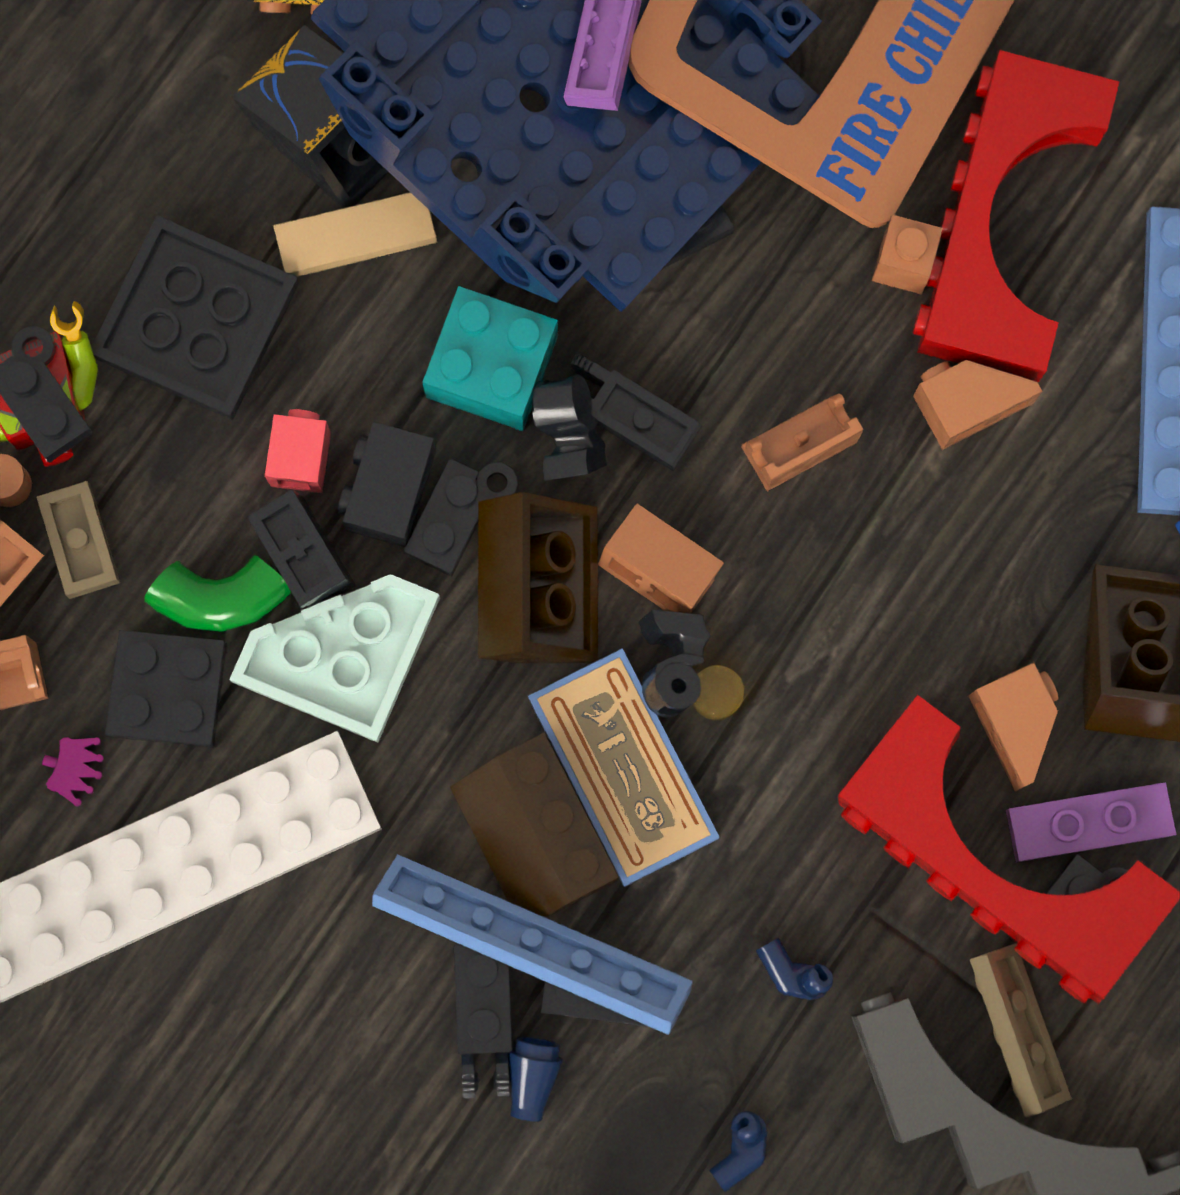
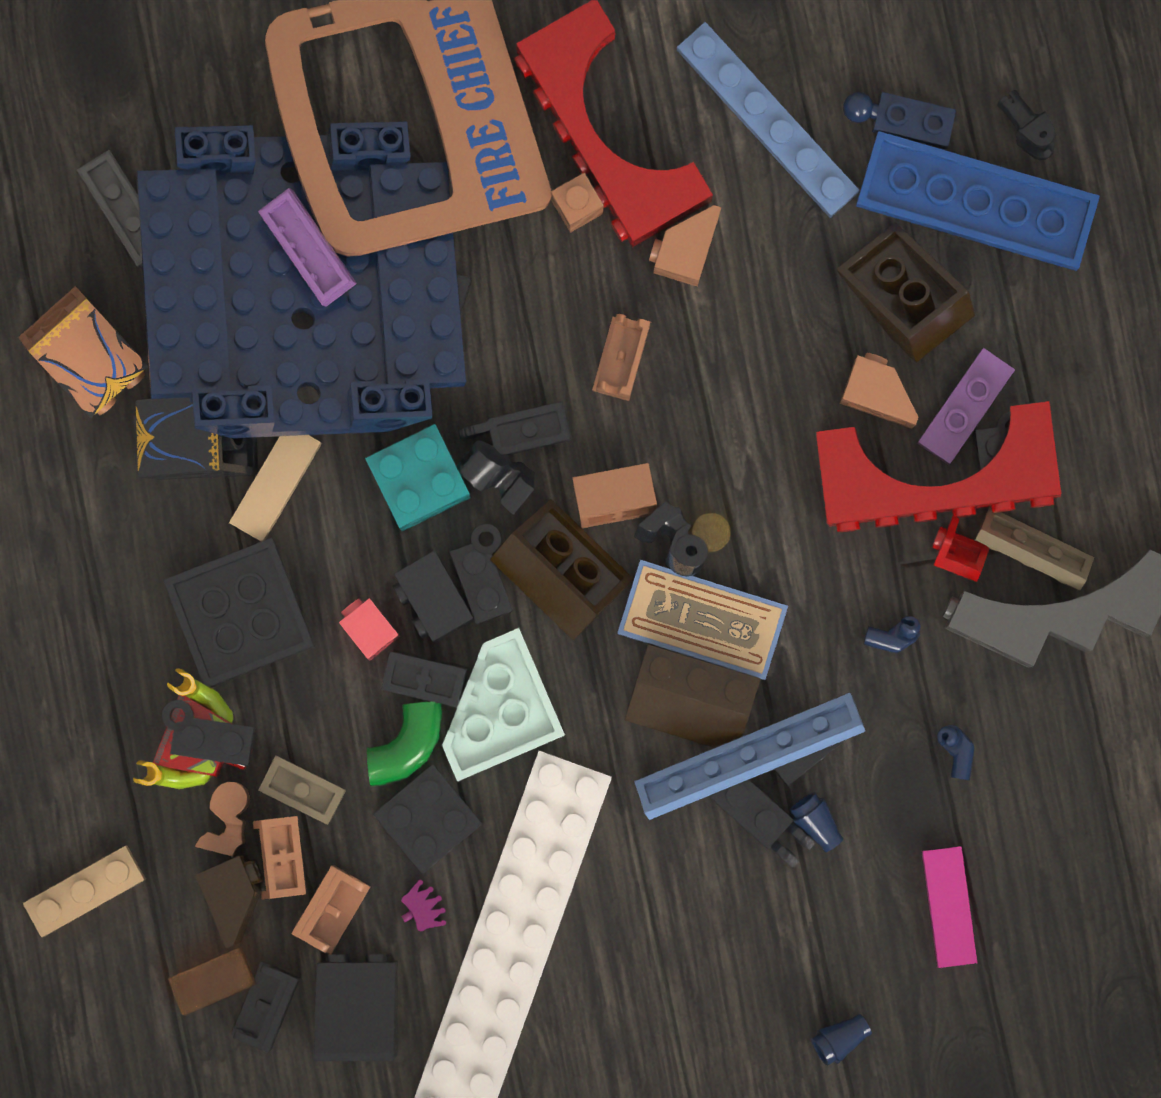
camera: 45 degrees left, 5 degrees up
none -> red bracket [932,516,989,582]

